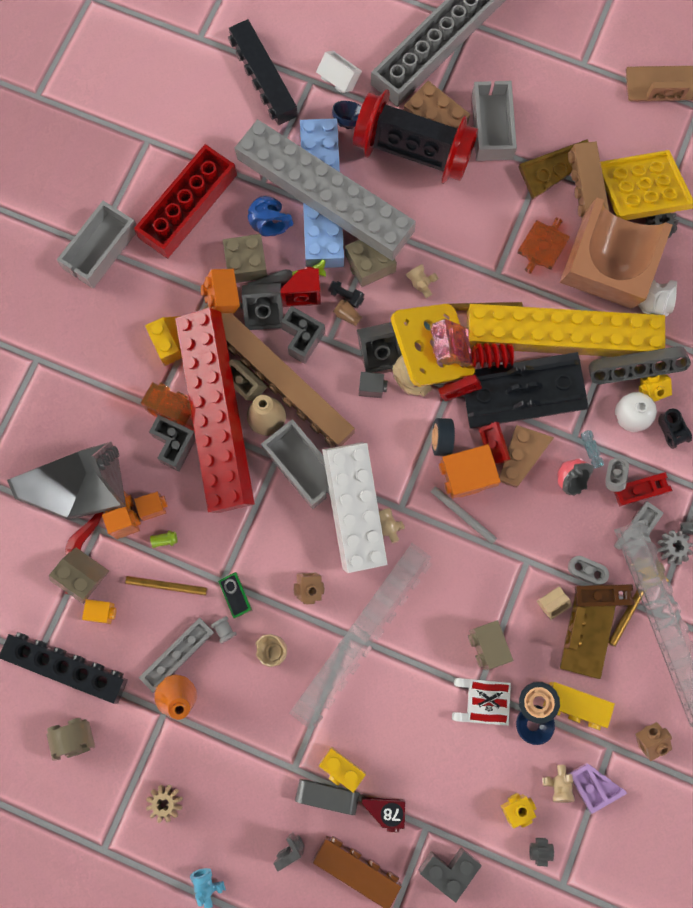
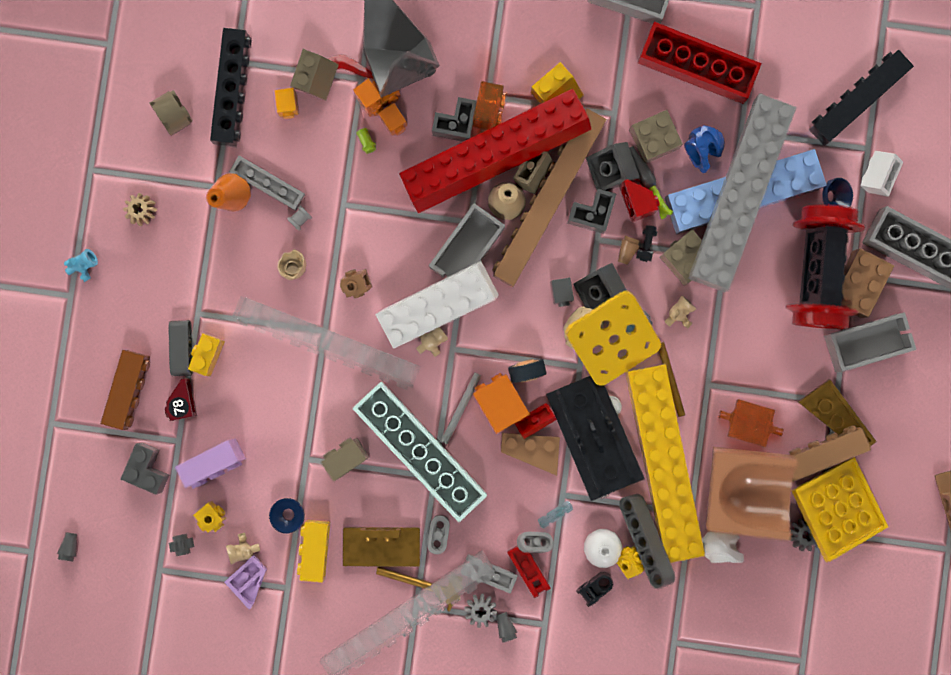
camera: 80 degrees right, 10 degrees up
pearl gold bar [125,576,208,596] -> none
orange brick [201,269,240,313] -> none
slope [218,572,253,619] -> none
flat silver bracket [273,833,305,872] -> none
plate [431,319,473,367] -> none
red plate [438,375,482,402] -> none
flag [452,678,511,726] -> none
red piece [471,343,514,368] -> none
wheel [519,682,560,724] -> none
tan piece [537,586,572,620] -> none
dark grey hair [557,459,594,496] -> none
reddish brown plate [575,584,635,607] -> none
medium nougat brick [635,722,672,762] -> none
none -> lavender brick [175,439,246,489]
none -> light aqua brick [352,382,487,522]

